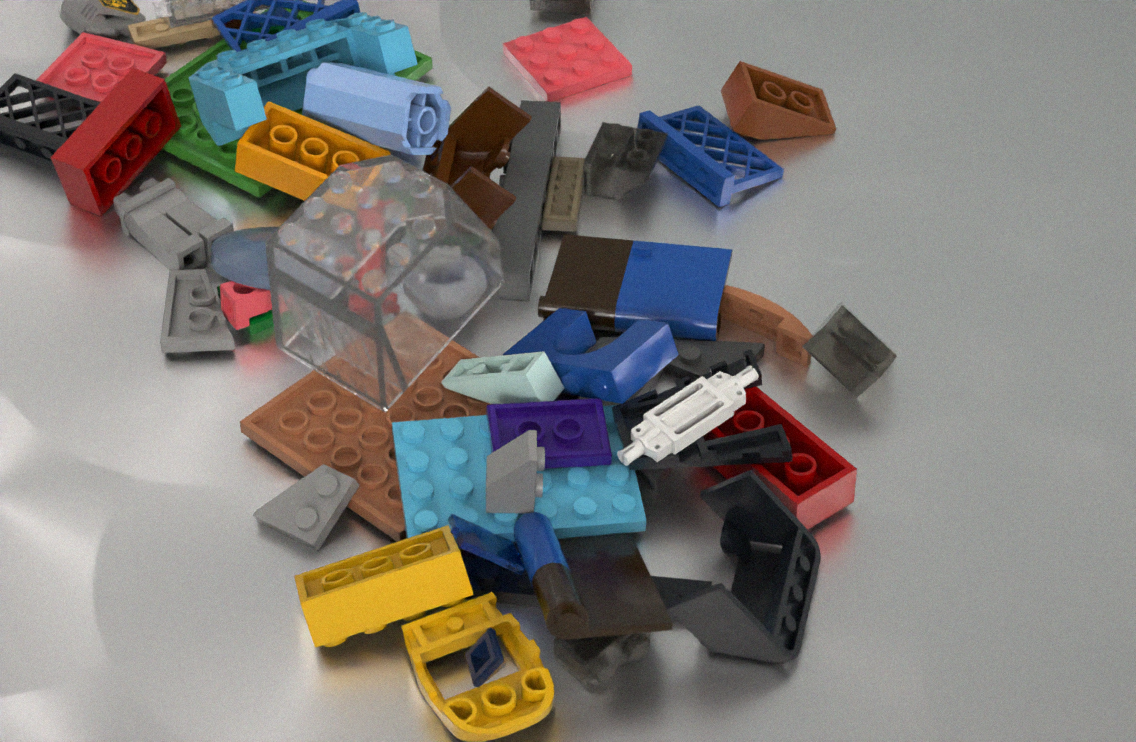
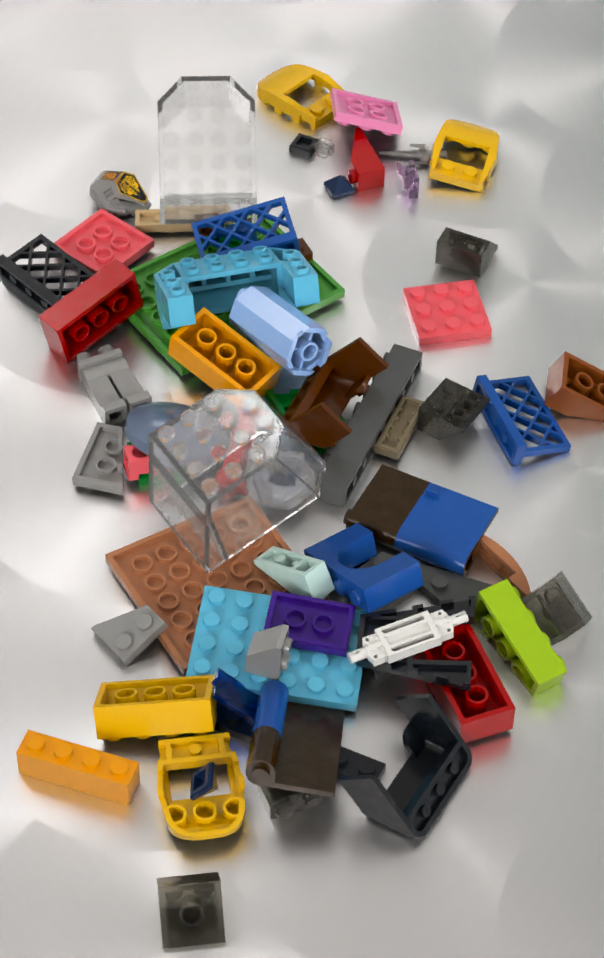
camera: 15 degrees right, 5 degrees up
none -> light orange brick [16,730,140,806]
none -> lime wedge [475,579,567,697]

